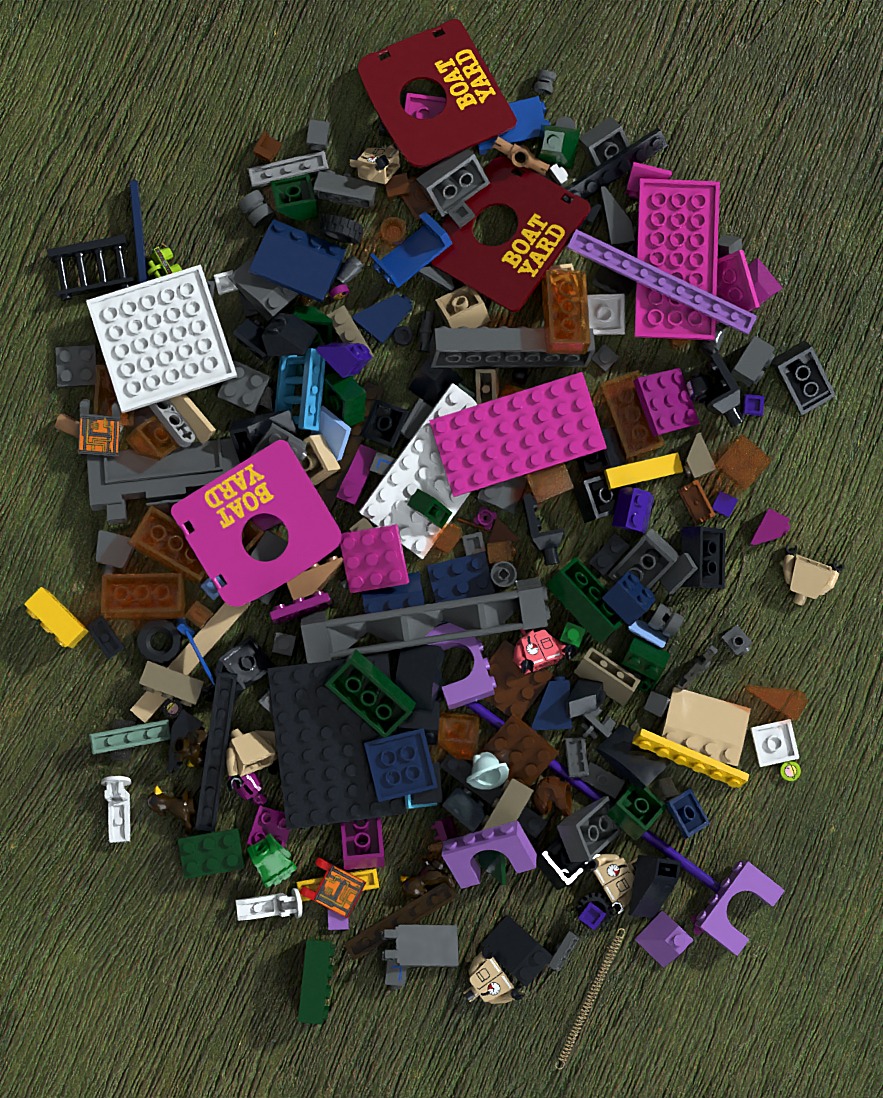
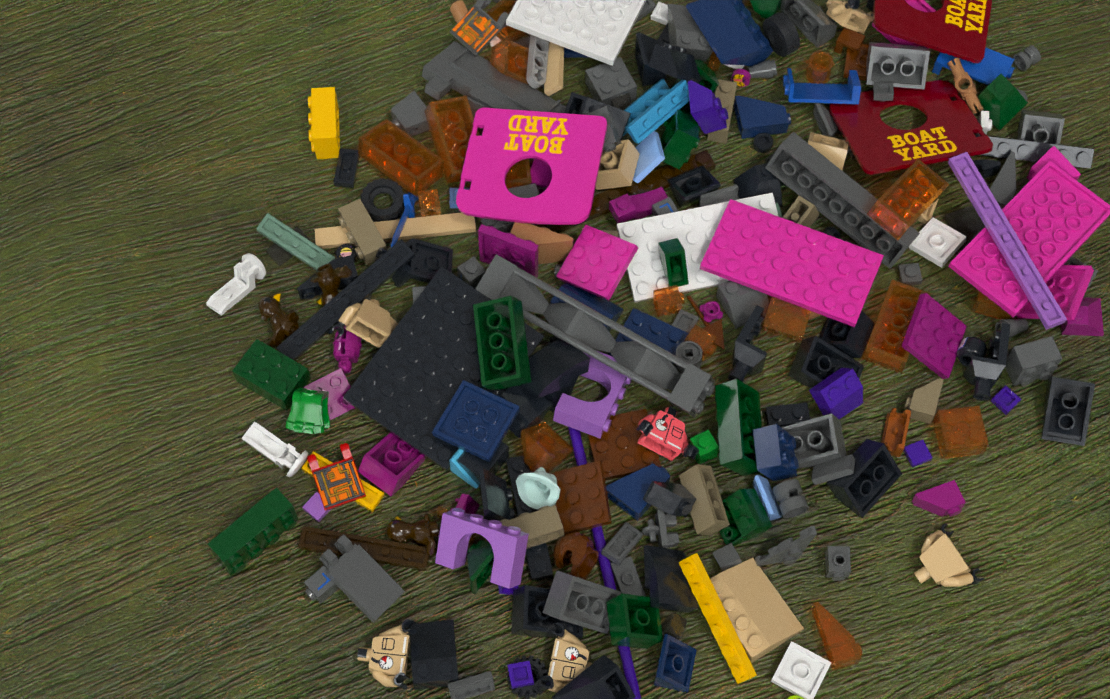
camera: 45 degrees right, 20 degrees down
yellow tile [604,453,683,490] -> none

